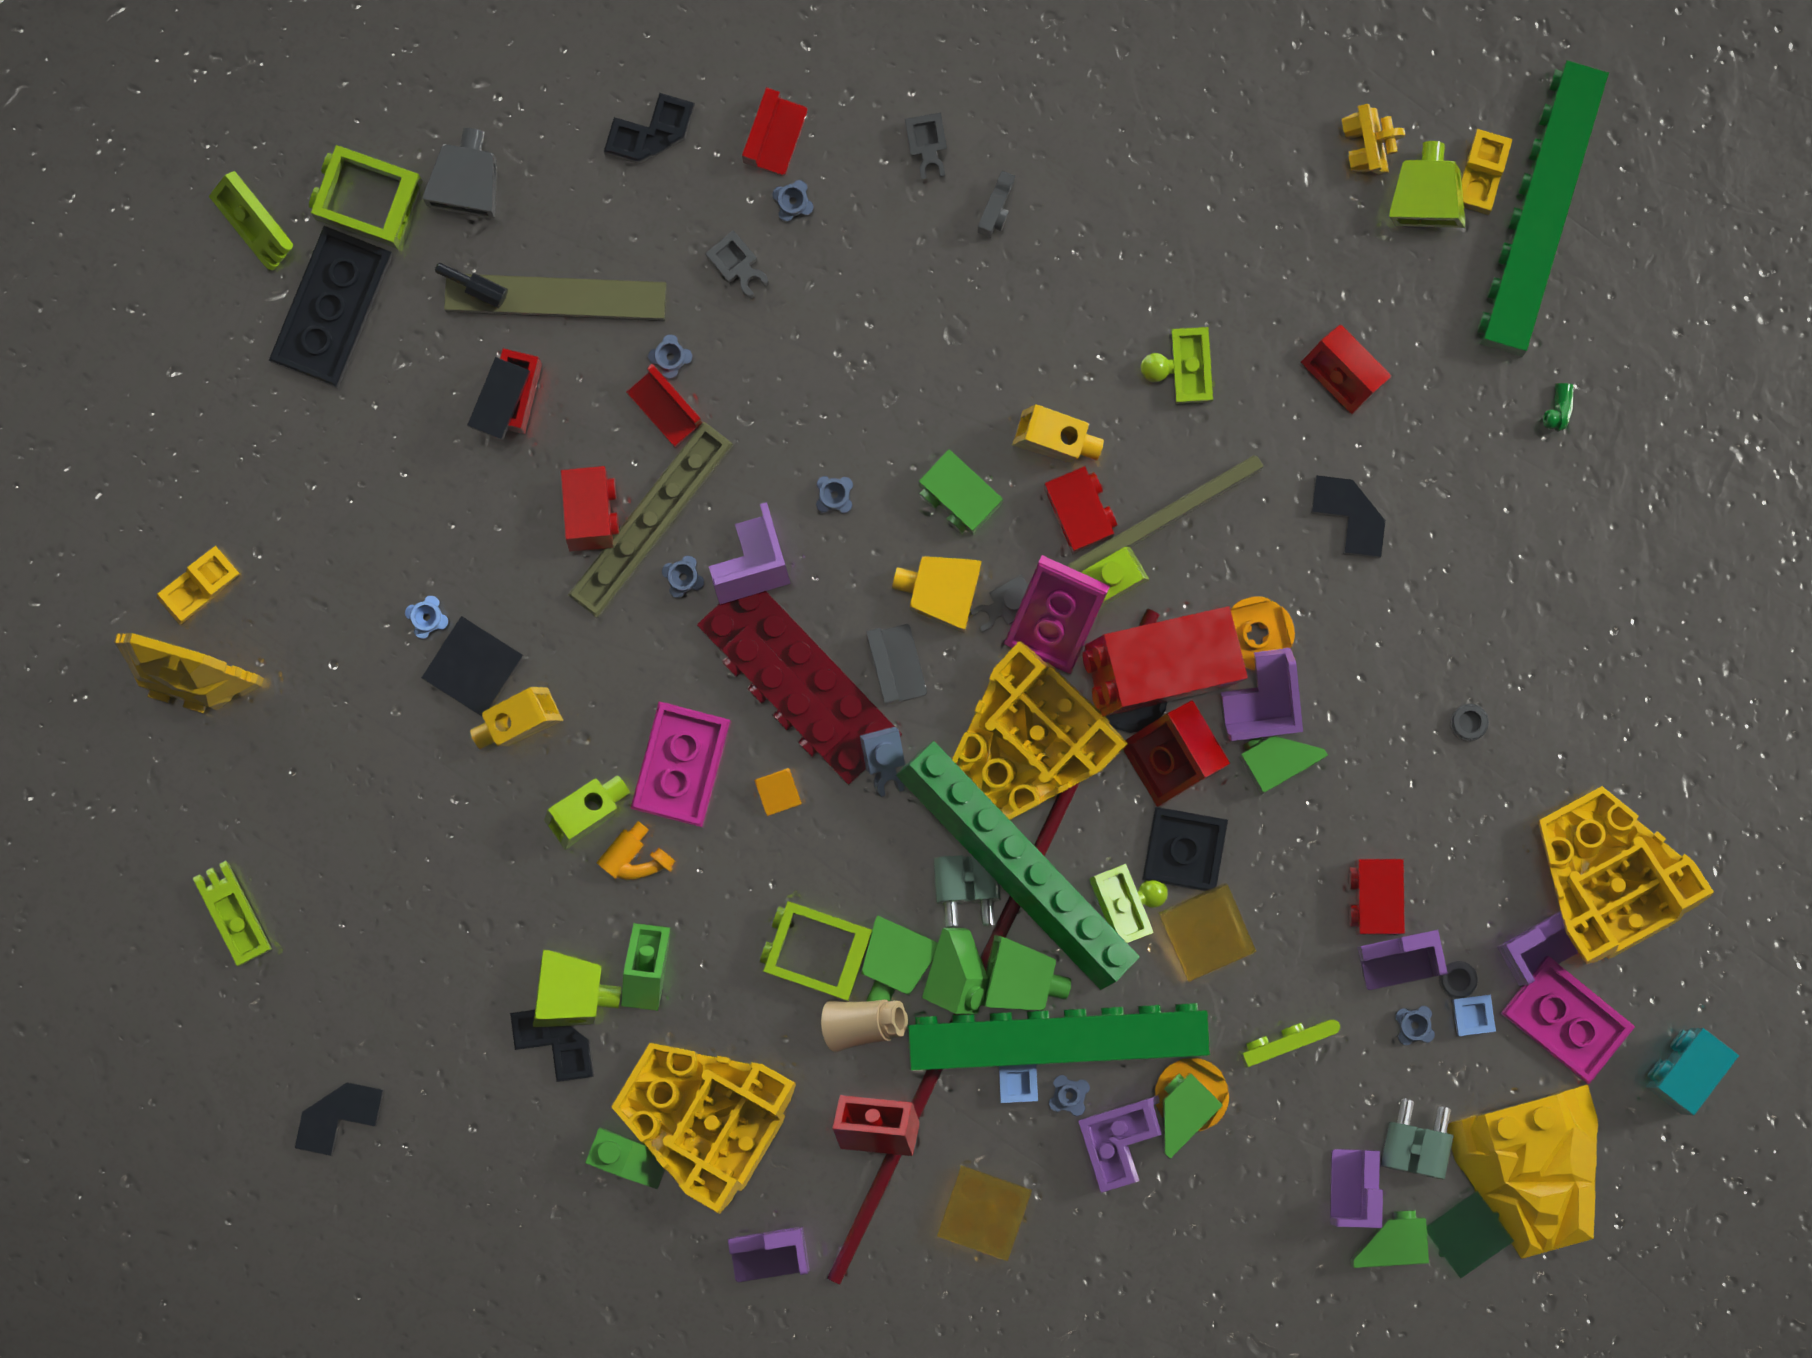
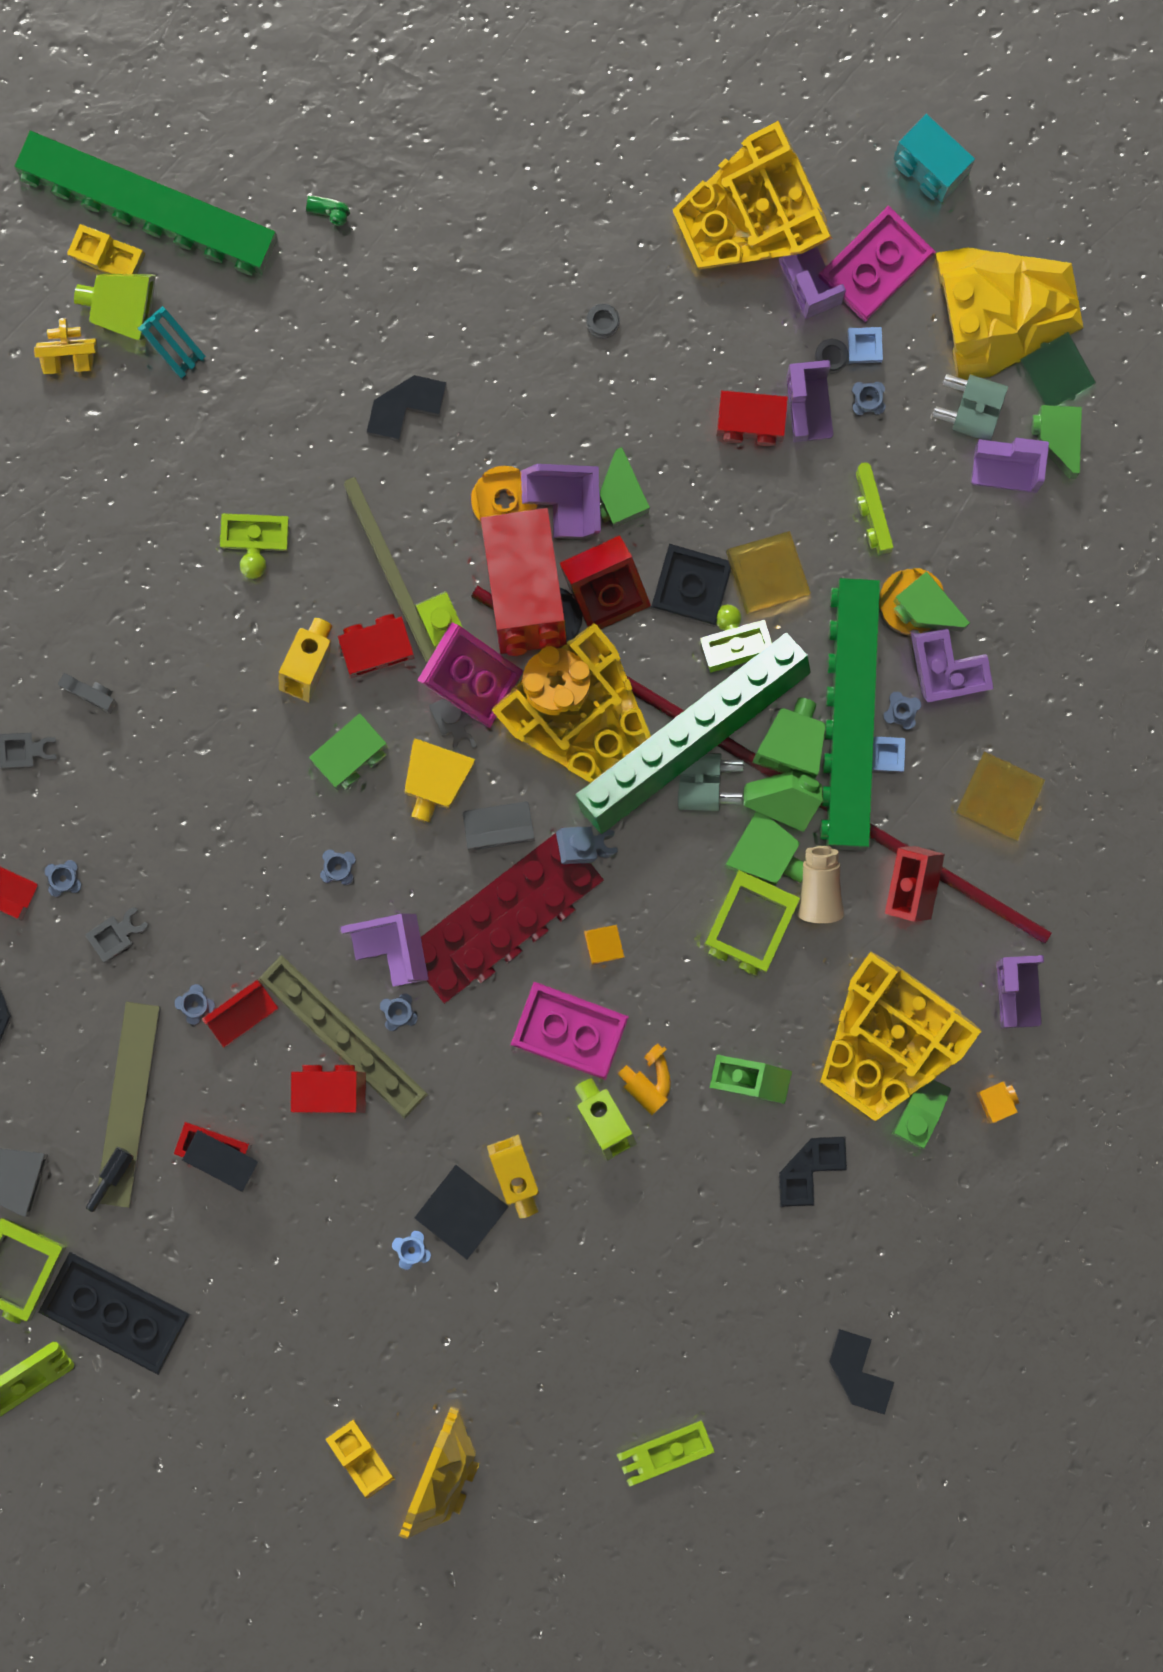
camera: 90 degrees left, 0 degrees up
lime torso [533,949,621,1027] -> none
red panel [1301,325,1391,414] -> none
none -> teal tile [138,306,206,379]
none -> light orange plate [522,646,590,715]
none -> light orange plate [976,1081,1020,1124]

